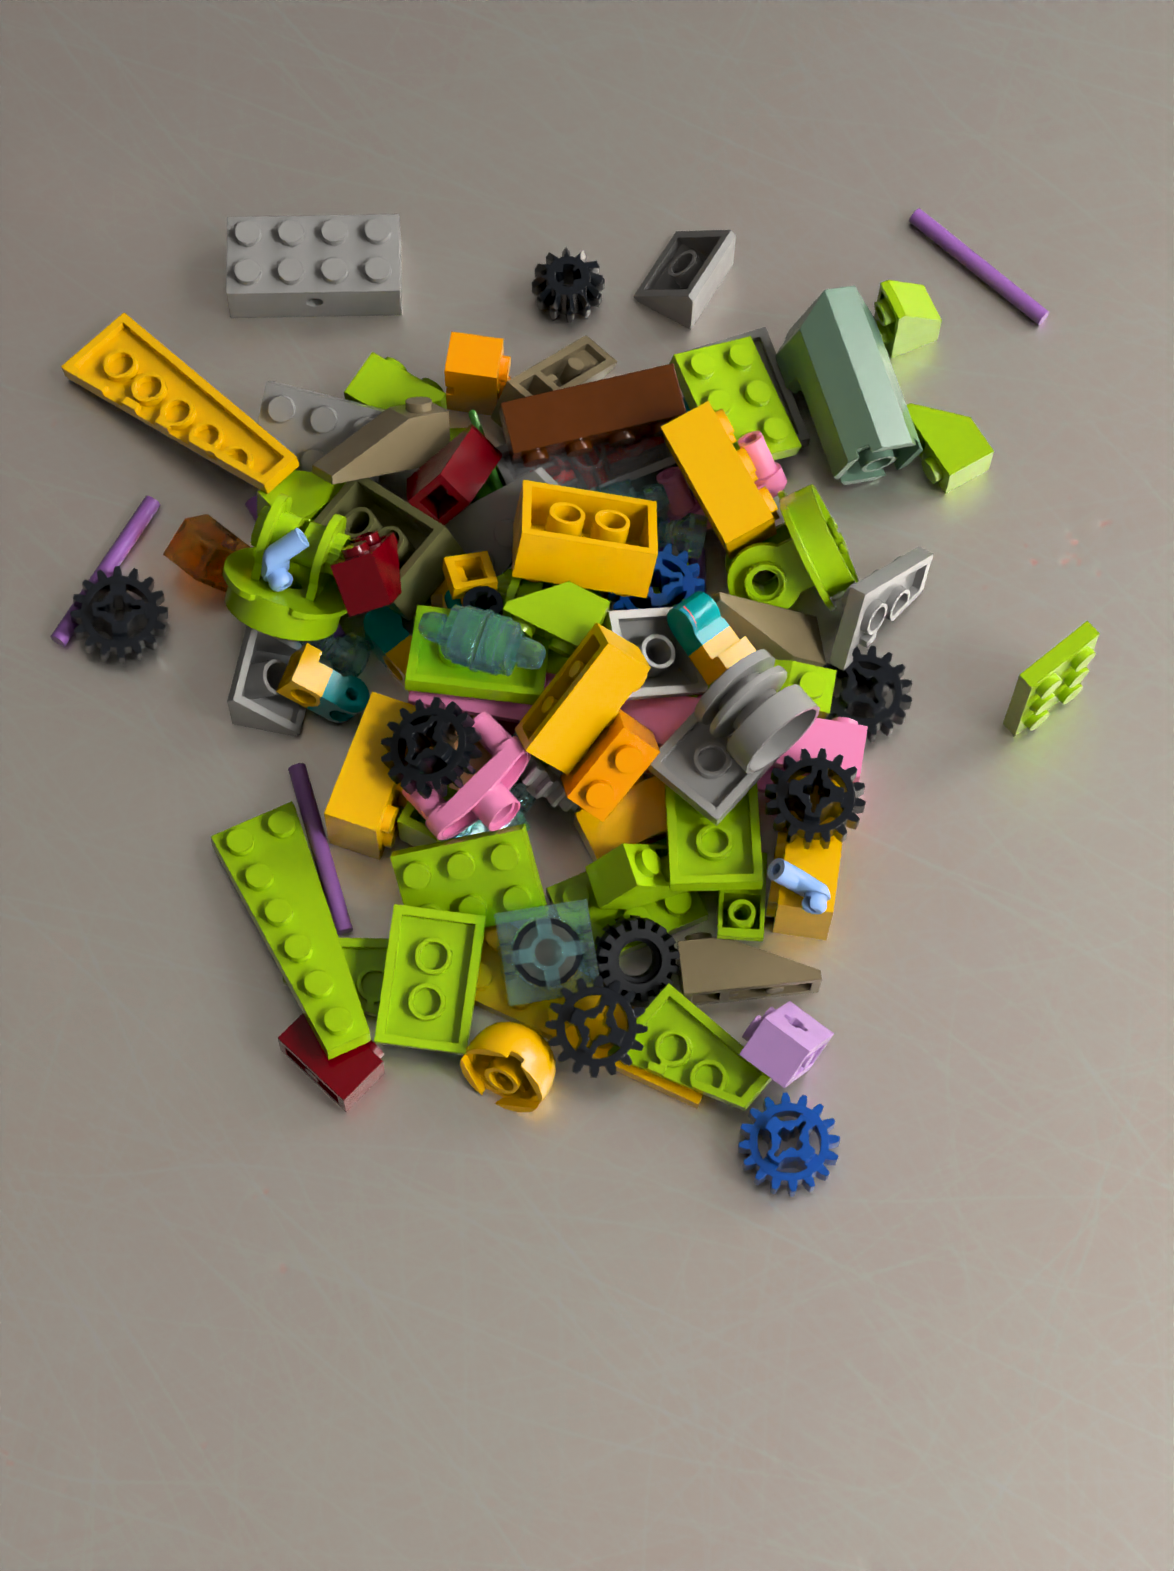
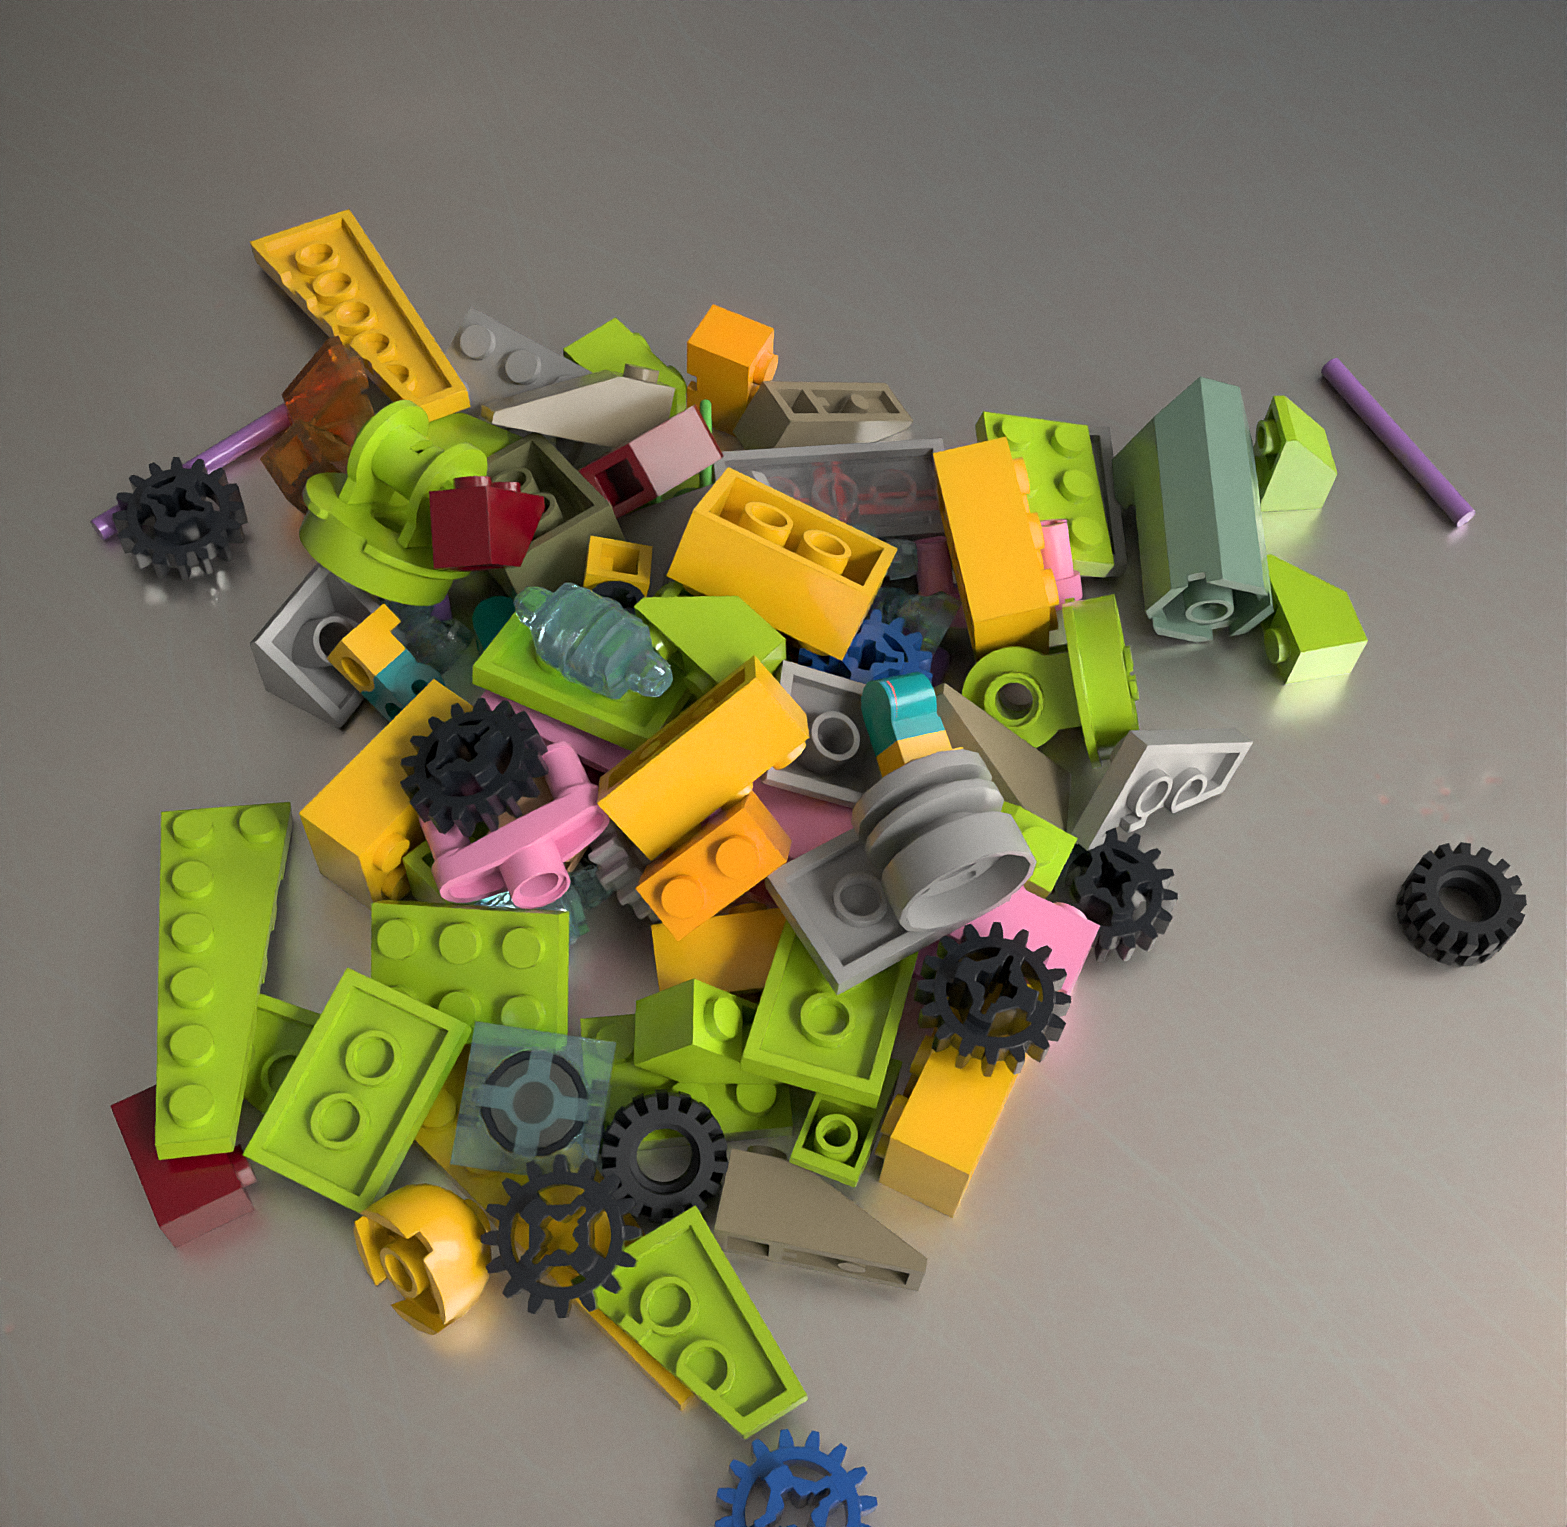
camera: 15 degrees right, 10 degrees down
light grey brick [226,214,402,318] -> none
light blue arm [261,528,309,592] -> none
medium lavender bar [288,763,353,935] -> none
reddish brown brick [499,363,687,467] -> none
black gear [532,247,605,324] -> none
light grey slope [633,230,736,330] -> none
lavender brick [739,1001,834,1088] -> none
light blue arm [767,858,831,914] -> none
lime plate [1003,621,1100,737] -> none
none -> clear orange slope [281,335,375,472]
none -> black tyre [1396,842,1527,967]

